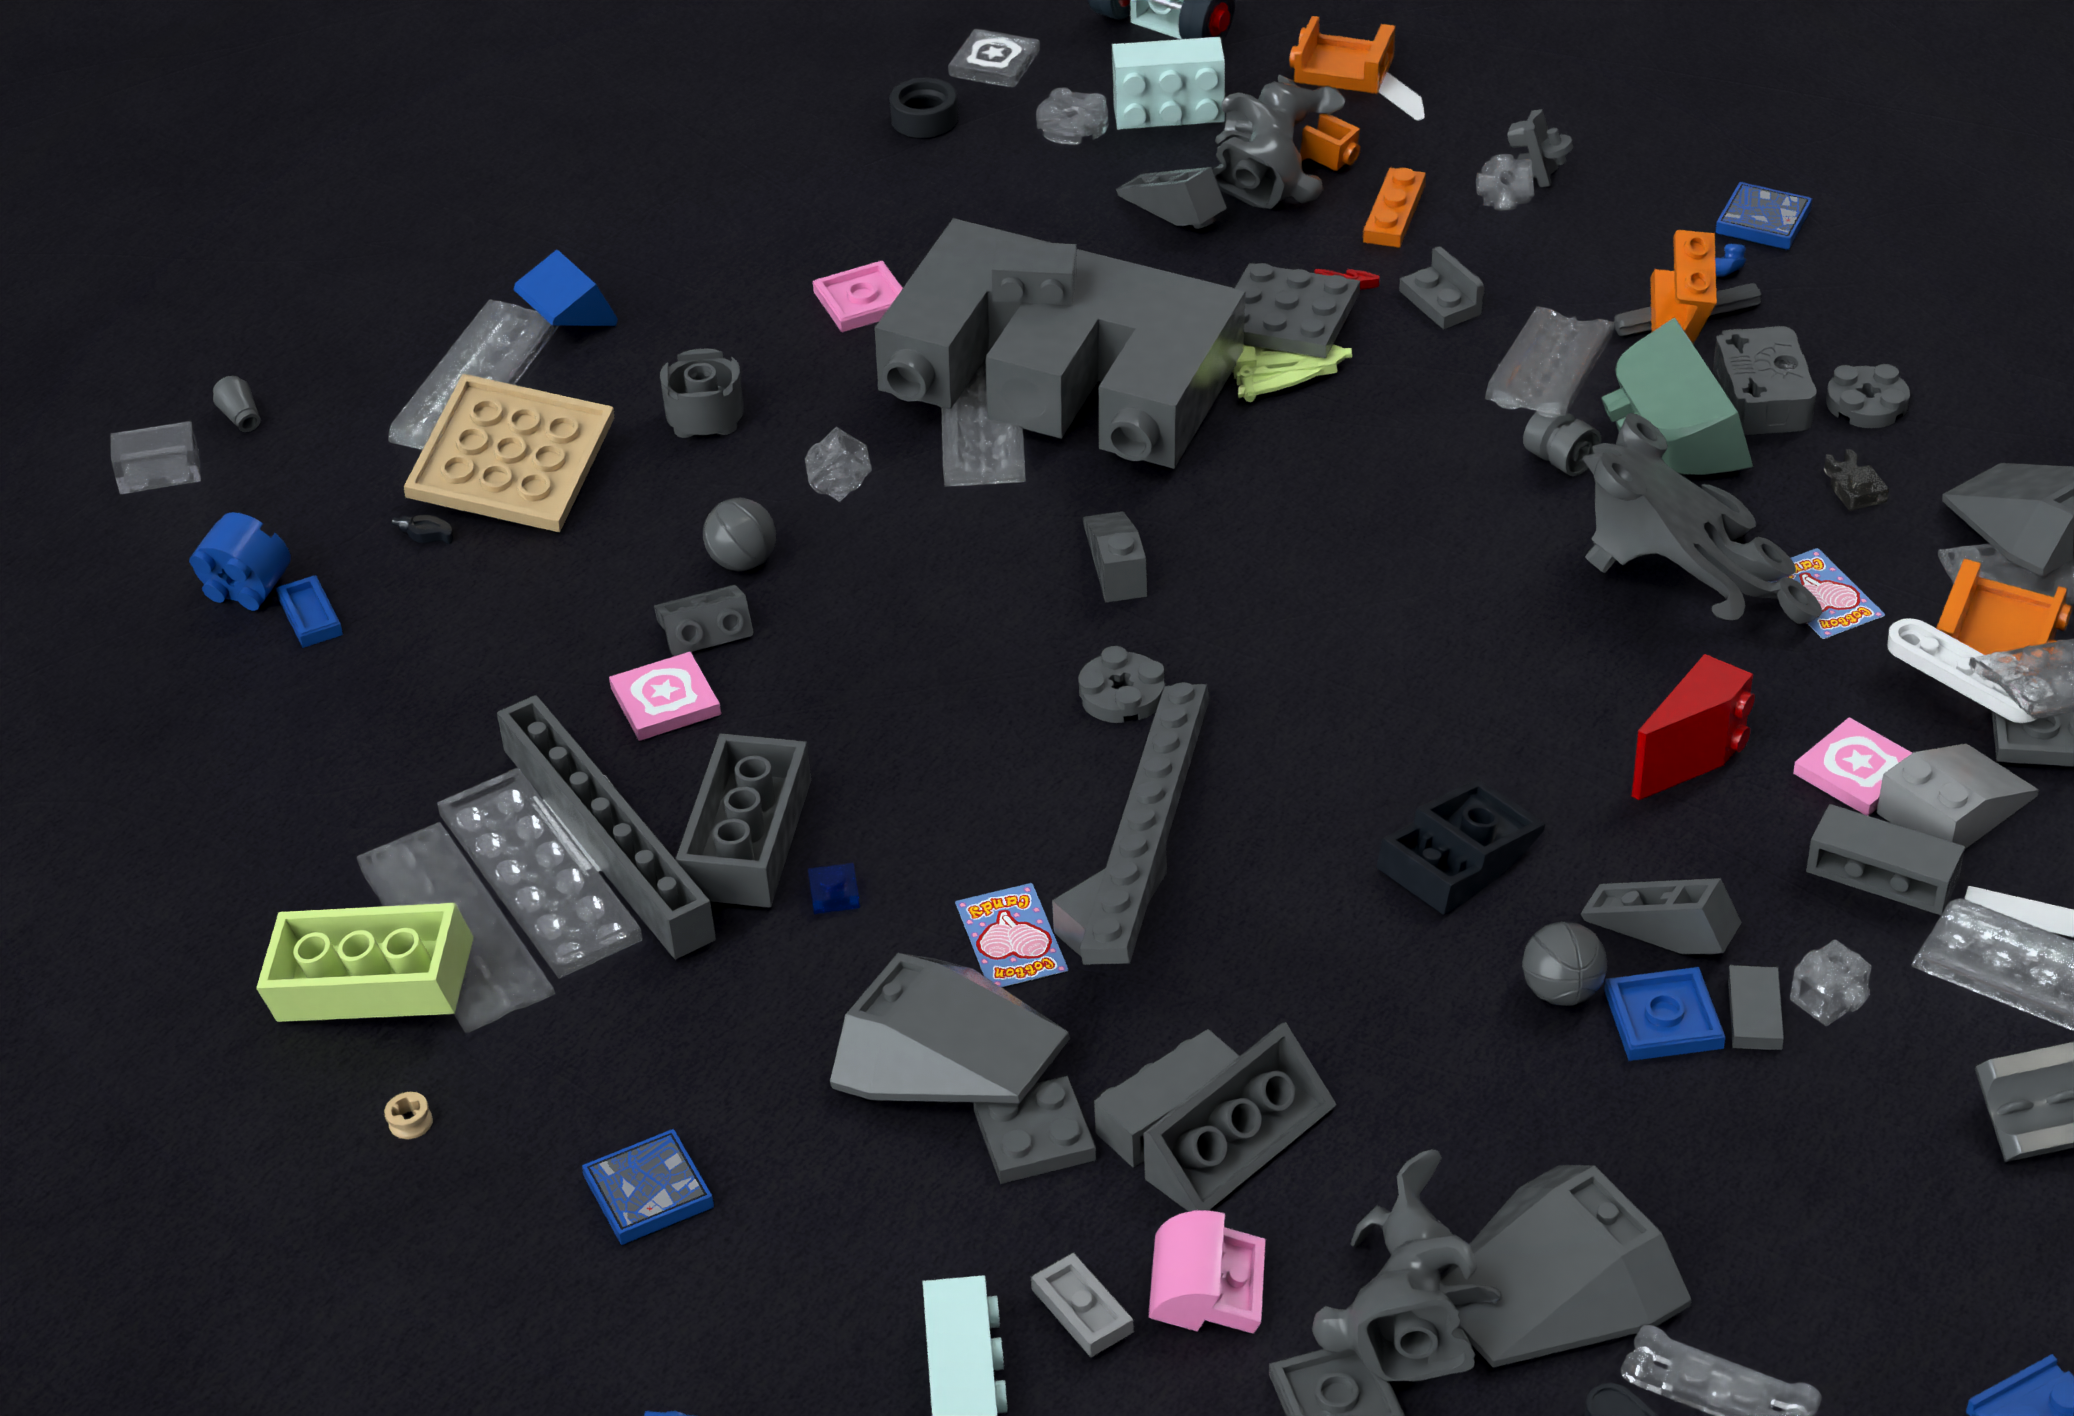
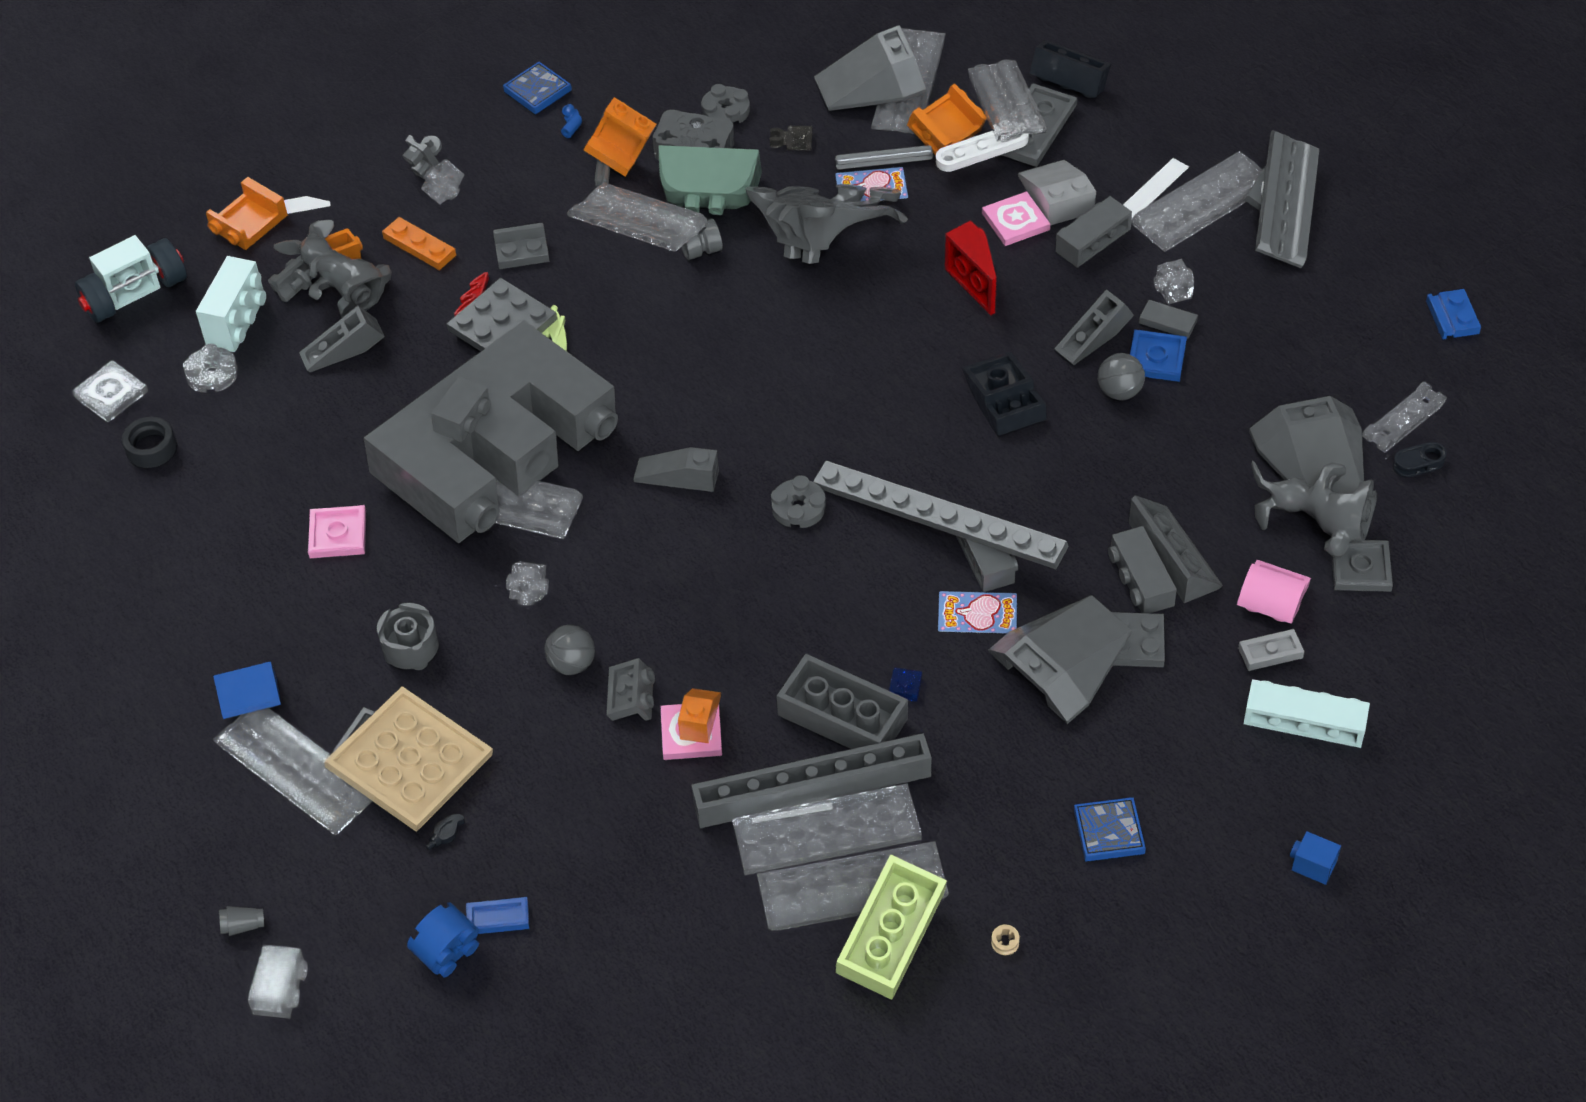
camera: 70 degrees left, 10 degrees up
none -> orange slope [678,688,721,744]
none -> axle [835,145,933,170]

